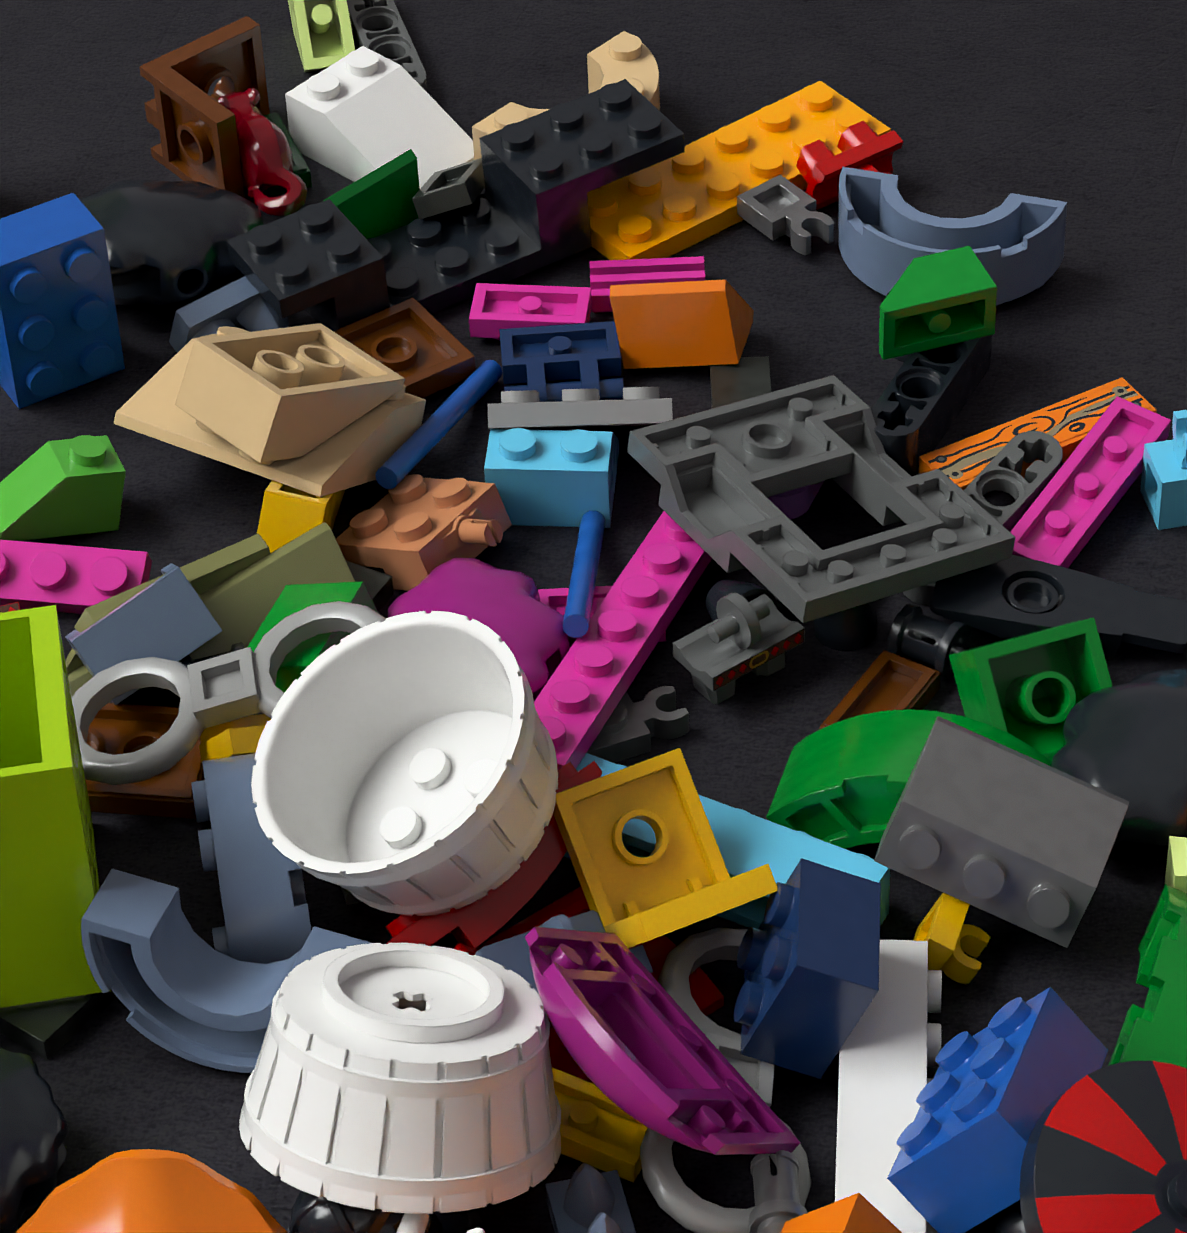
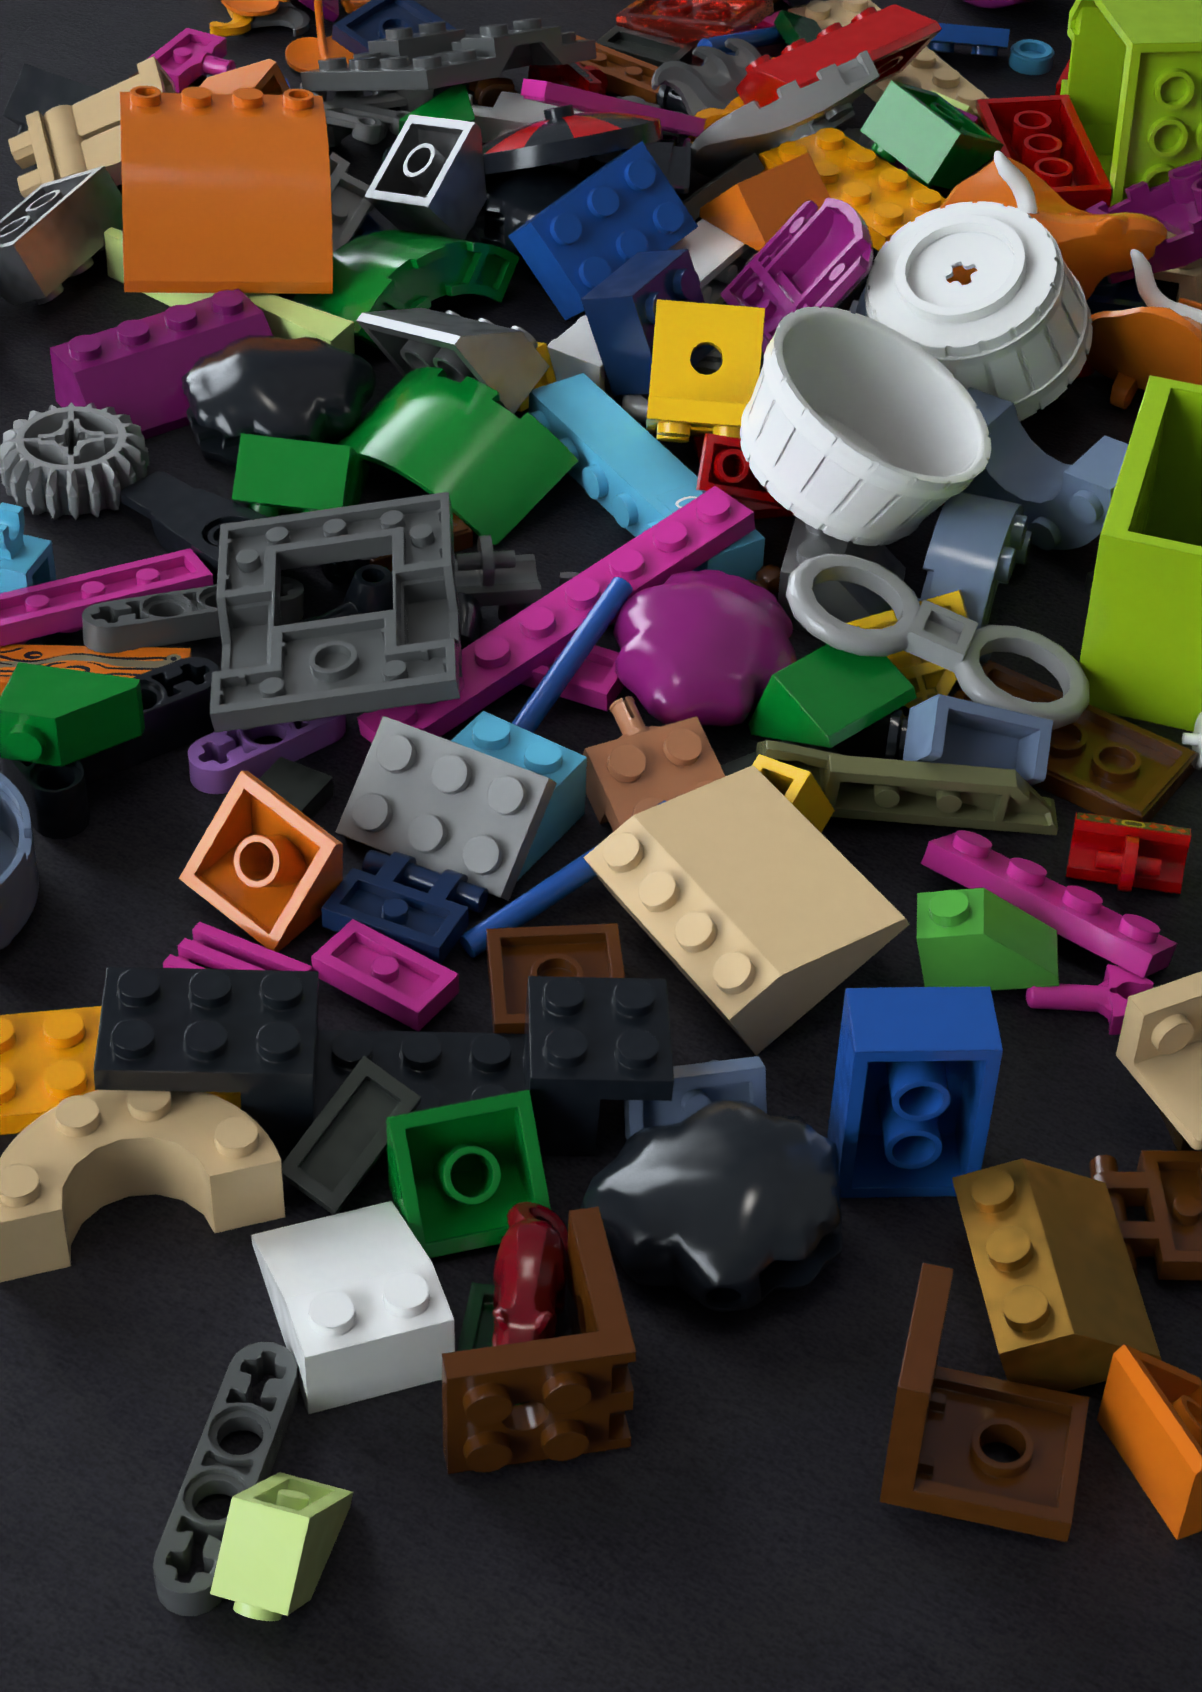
camera: 155 degrees left, 0 degrees up
tan slope [175,323,405,465] -> none
flat silver plate [737,175,834,255] -> none

